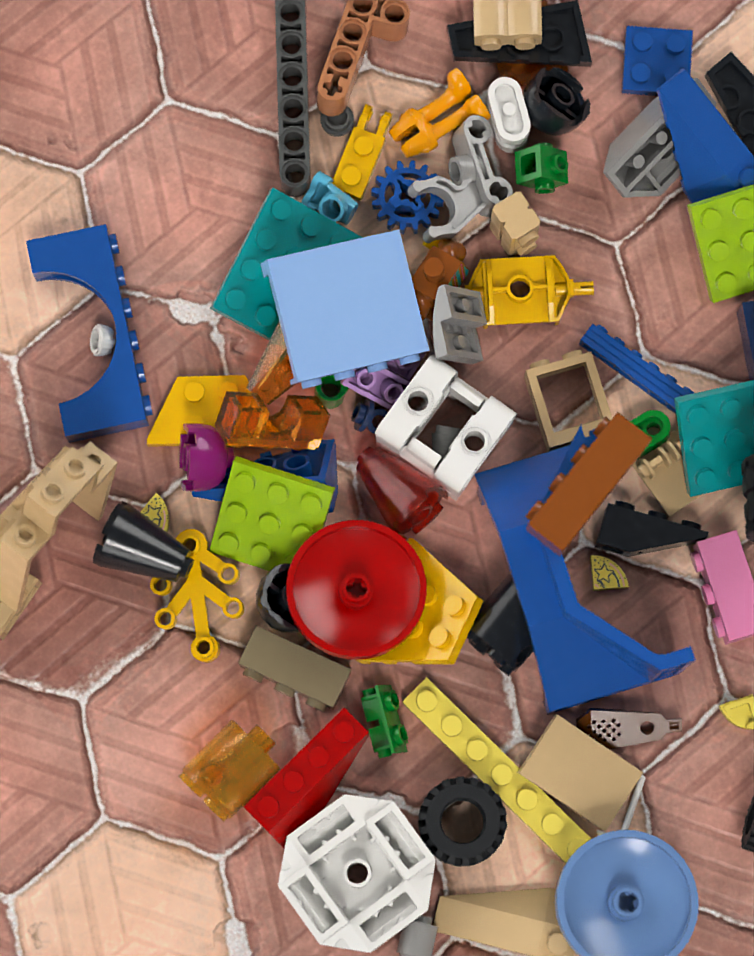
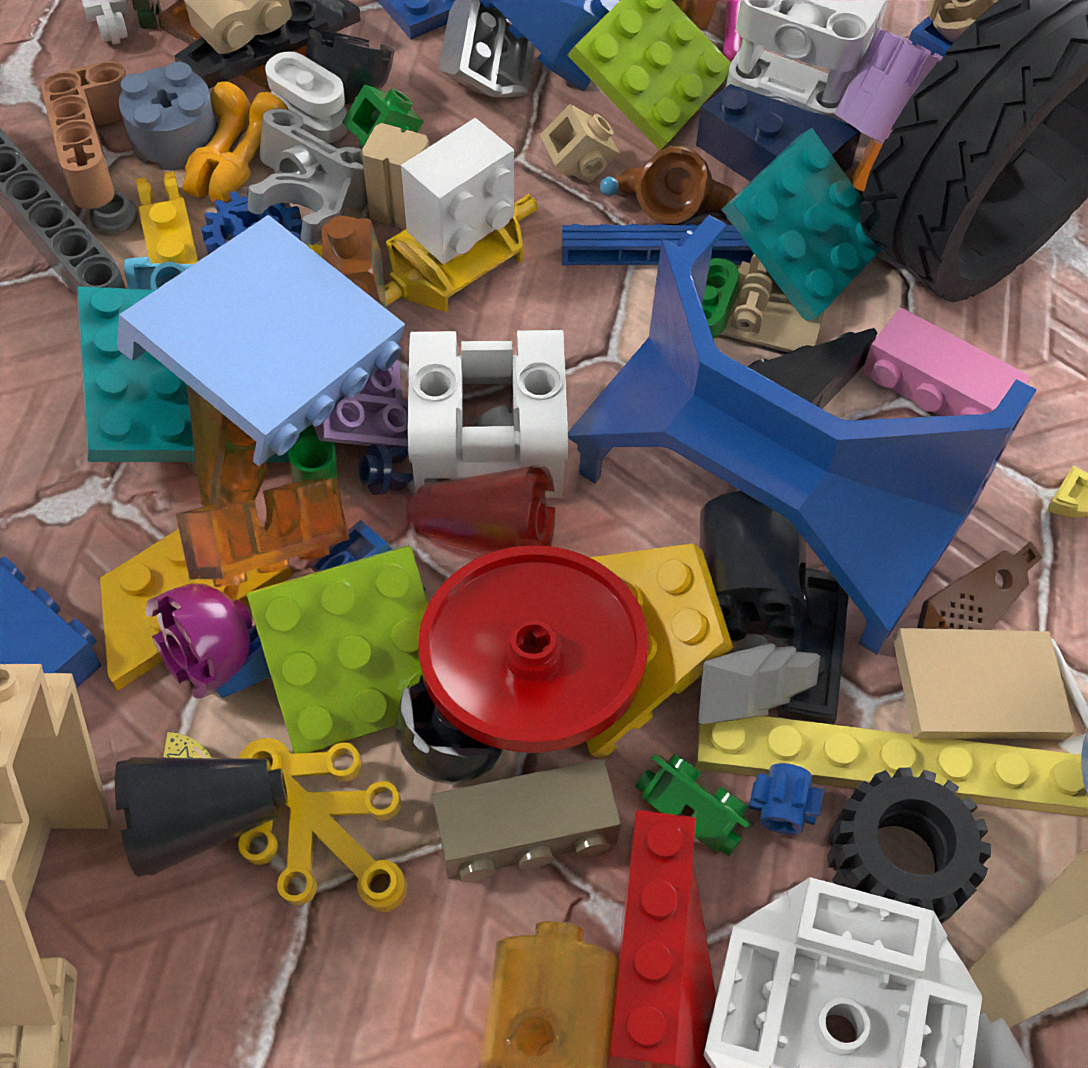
camera: 40 degrees left, 20 degrees down
light grey slope [433,284,487,365] -> none
tan window [524,350,612,452] -> none
dark orange brick [526,412,652,556] -> none
none -> sand blue brick [119,62,217,170]
none -> white brick [401,118,514,264]
none -> tan brick [540,104,620,183]
none -> dark orange piece [600,146,737,224]
none -> light grey connector [698,634,820,724]
none -> blue gear [749,763,824,835]
none -> black tile [778,568,849,725]

